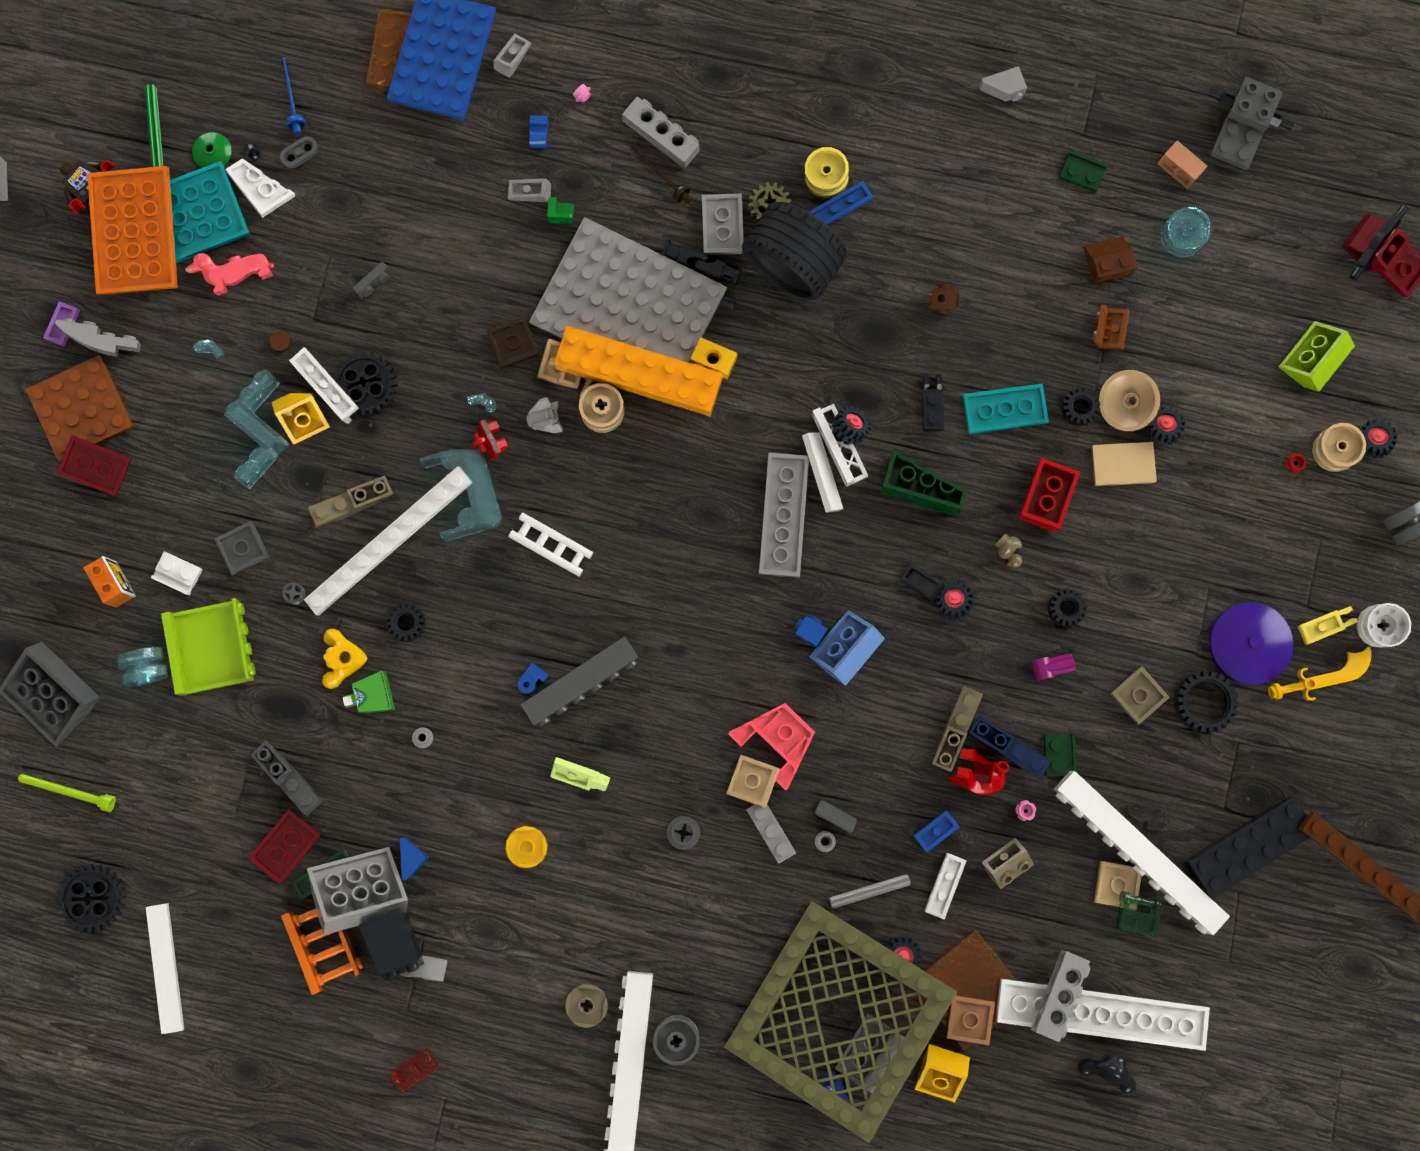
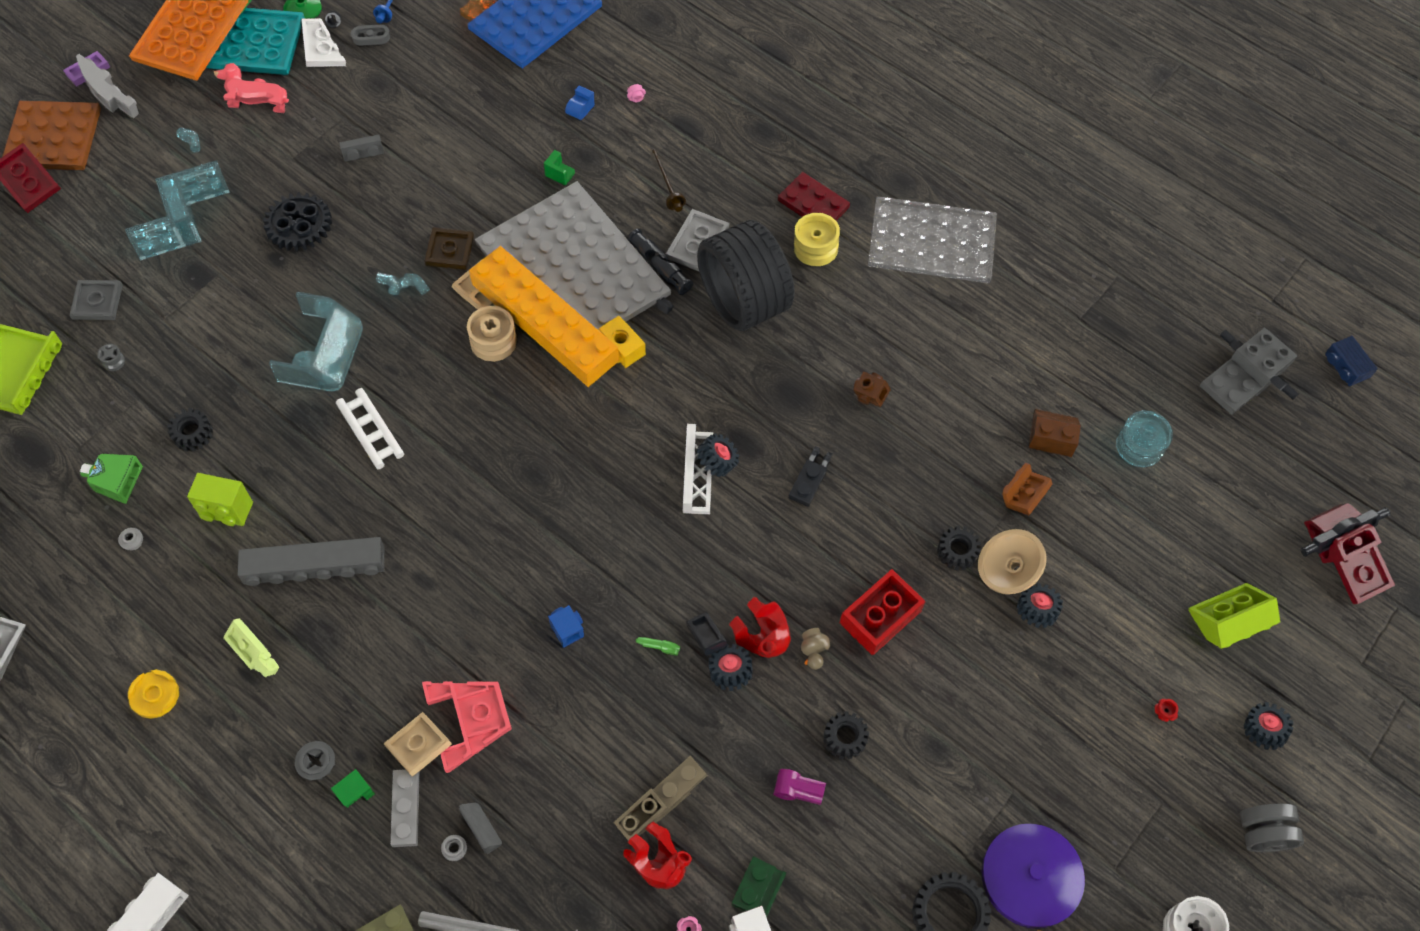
camera: 25 degrees right, 20 degrees down
white plate [151,551,203,596] -> none
reddish brown tile [270,331,291,352] -> none
yellow slope [272,393,330,445] -> none
white fence [289,347,359,424] -> none
white plate [304,466,473,616] -> none
dark tan slope [308,476,393,527] -> none
yellow head [322,628,368,689] -> none
blue slope [400,838,429,880] -> none
red hips [471,420,508,460] -> none
light grey slope [494,33,531,78] -> none
light grey slope [508,178,551,202] -> none
blue leg [518,663,550,694] -> none
light grey brick [526,397,563,433] -> none
dark tan plate [565,984,608,1028] -> none
light grey brick [622,97,700,169] -> none
light grey plate [759,453,809,578] -> none
white tile [802,432,843,513] -> none
blue plate [809,181,873,225] -> none
medium blue slope [809,610,885,686] -> none
dark green wedge [880,449,967,517] -> none
blue plate [913,810,959,853] -> none
teal tile [962,383,1049,435] -> none
dark blue slope [969,716,1052,780] -> none
light grey slope [979,66,1027,102] -> none
dark green plate [1059,150,1108,193] -> none
tan tile [1091,442,1157,486] -> none
dark tan plate [1110,666,1170,725] -> none
nougat hinge [1158,141,1207,189] -> none
light yellow hinge [1297,606,1358,645] -> none
tan wheel [1312,423,1366,472] -> none
none -> lime brick [187,473,253,526]
none -> green panel [331,769,375,808]
none -> clear light blue arm [400,273,430,295]
none -> bright green piece [636,637,680,655]
none -> red piece [729,597,791,658]
none -> dark red plate [778,172,850,221]
none -> clear plate [868,196,997,283]
none -> dark blue brick [1325,336,1378,386]

